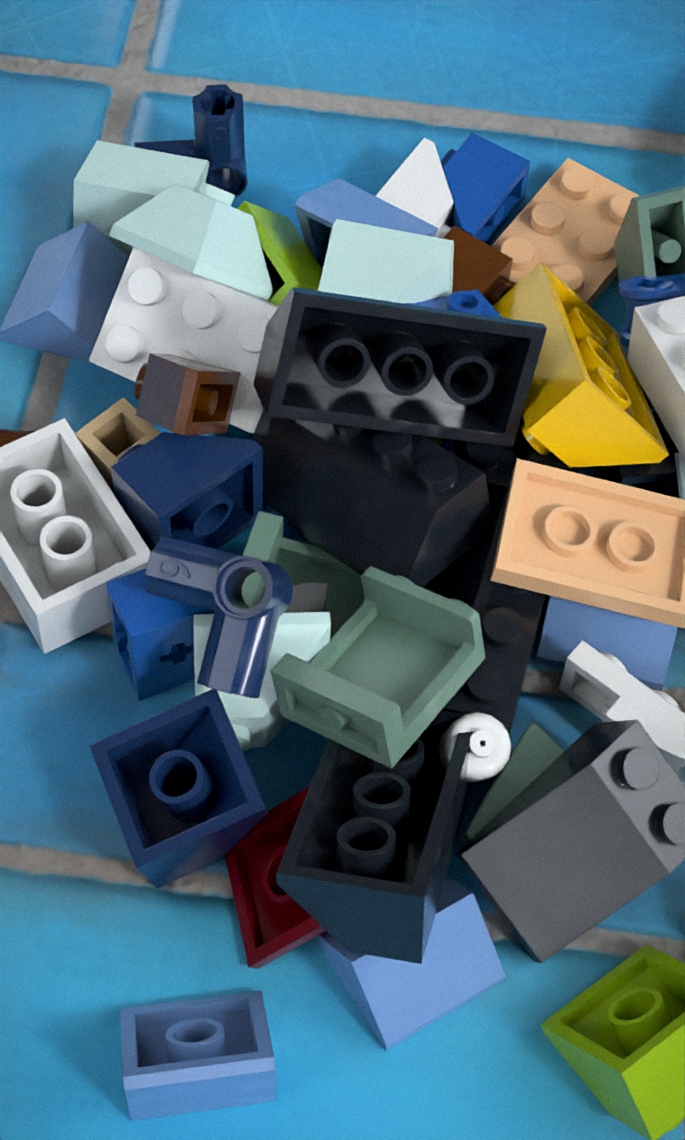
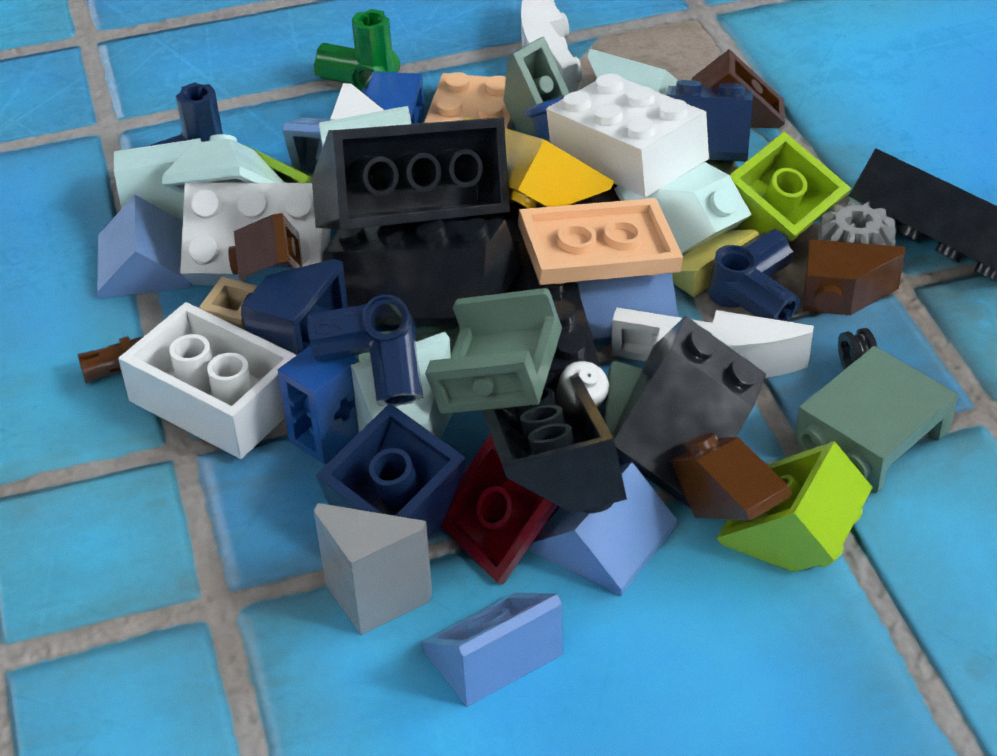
camera: 20 degrees left, 15 degrees down
none -> green piece [313,9,400,92]
none -> light grey slope [314,503,432,635]
none -> reddish brown slope [670,432,793,521]

